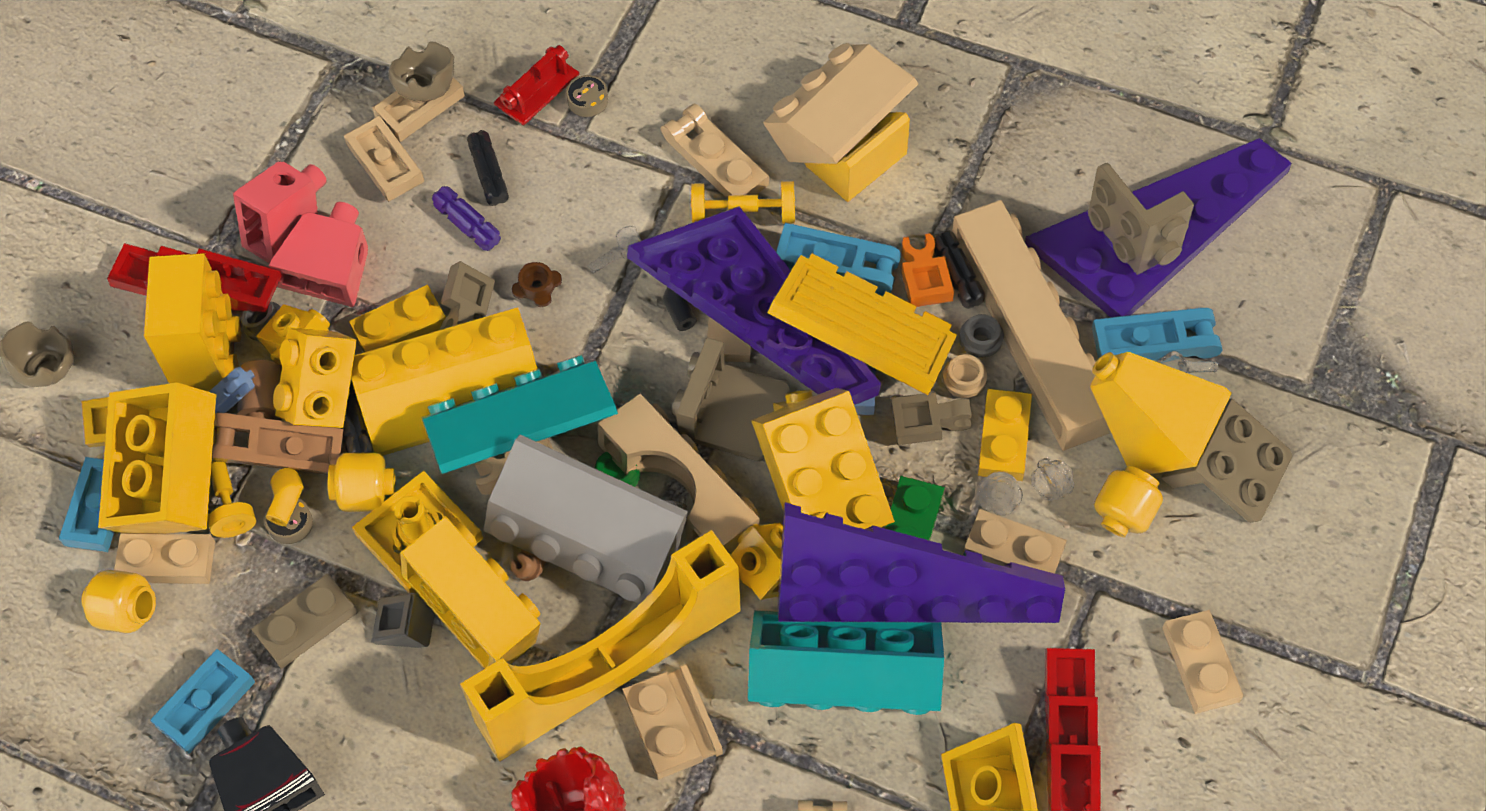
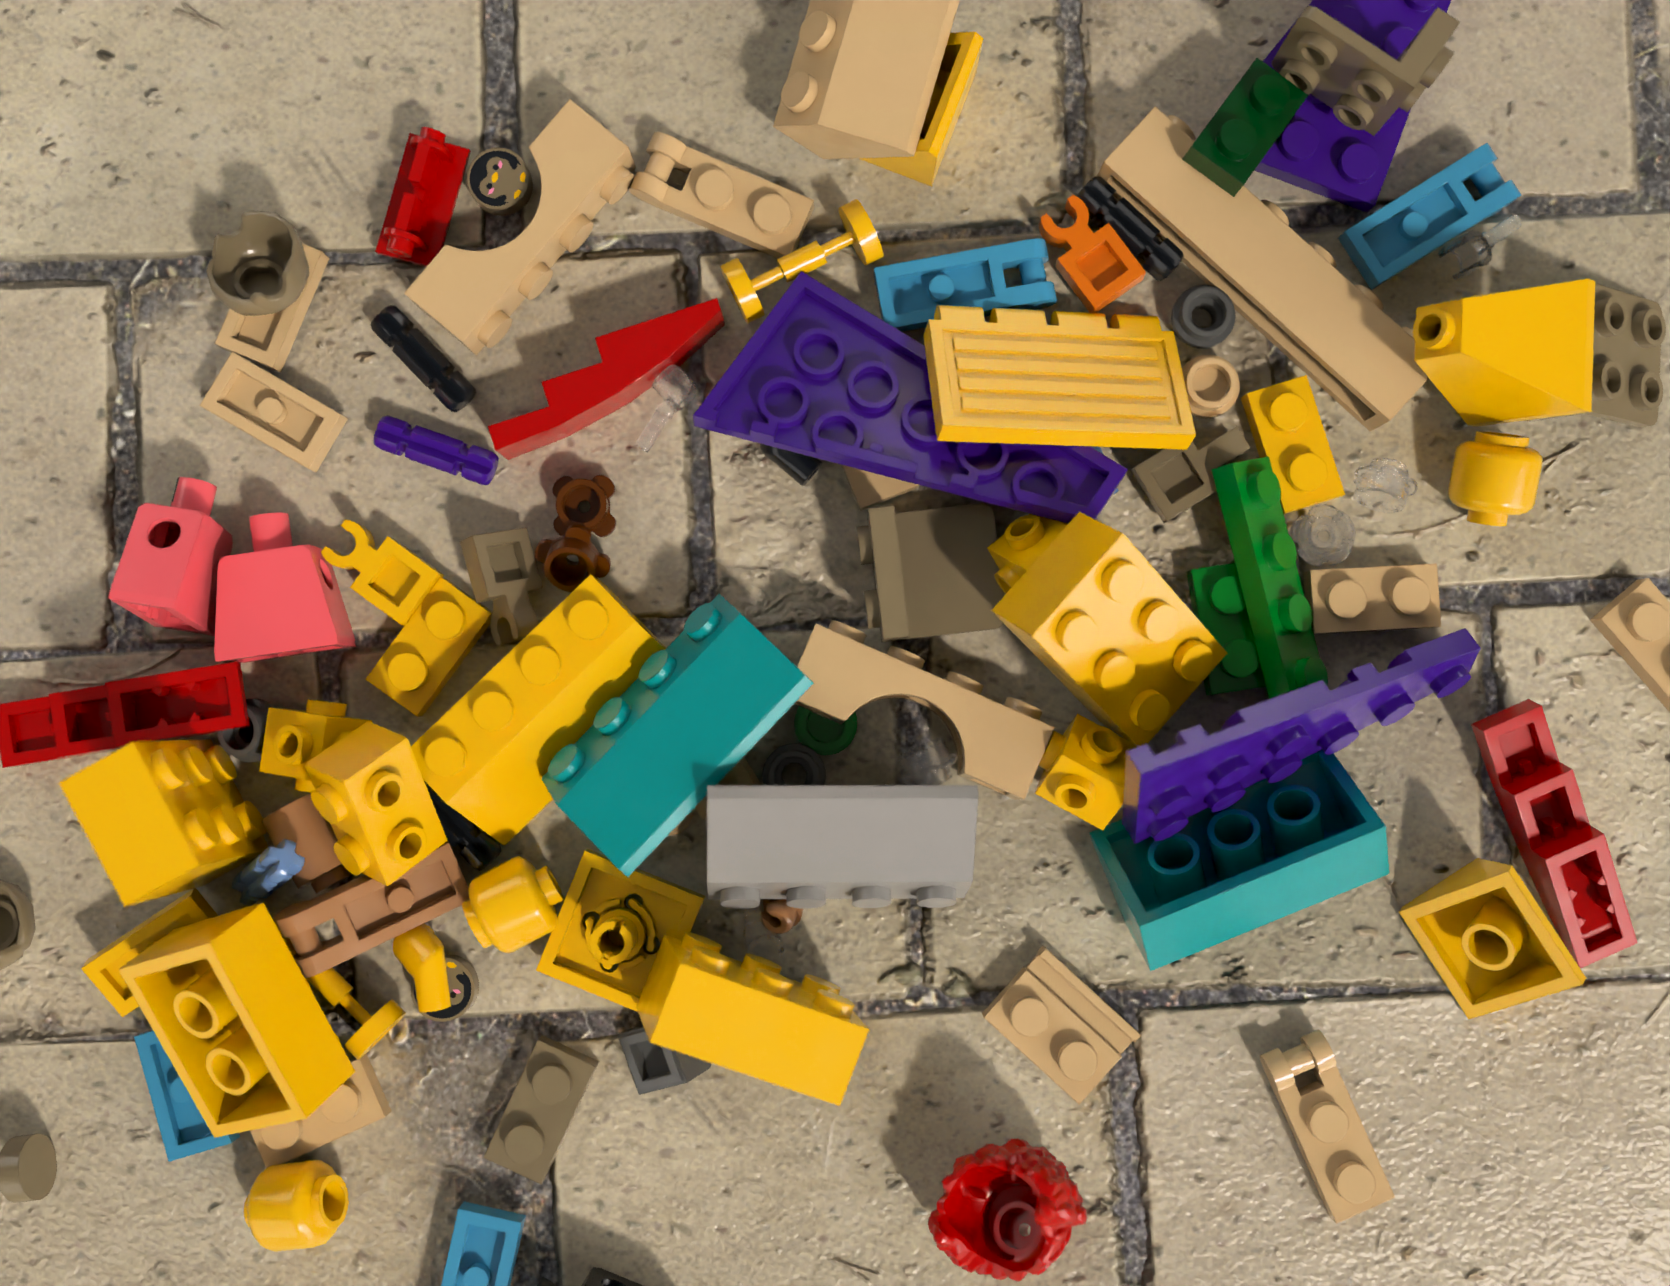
camera: 25 degrees left, 25 degrees up
yellow arch [460,530,741,762] -> none
none -> yellow plate [321,519,445,626]
none -> tan arch [404,99,636,356]
none -> red slope [488,298,725,460]
none -> reddish brown plate [535,524,611,592]
none -> dark green plate [1182,58,1308,197]
none -> green plate [1211,456,1328,699]

